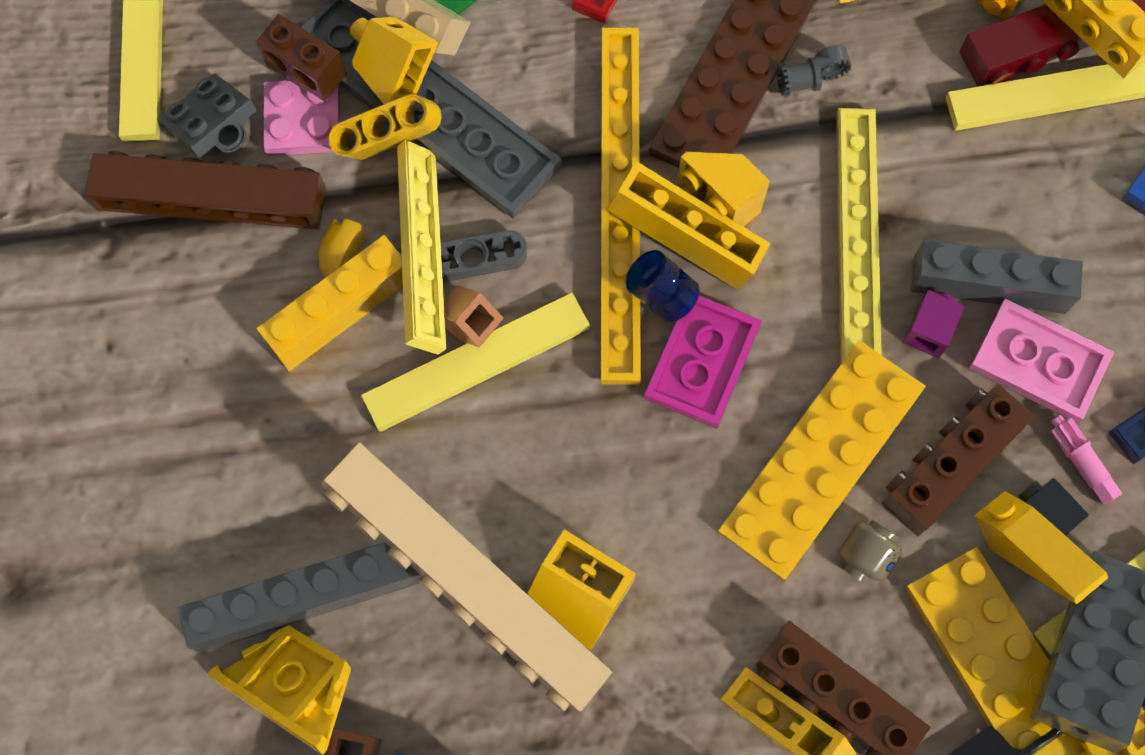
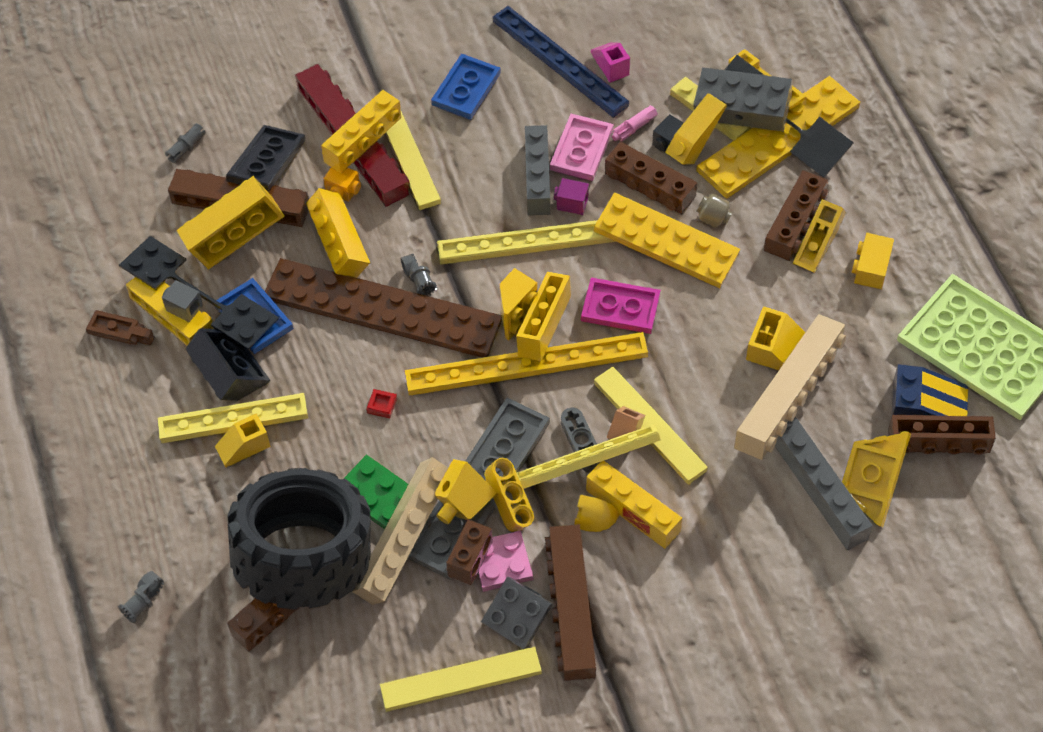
camera: 100 degrees left, 15 degrees down
clear blue wheel [625,250,699,322] -> none

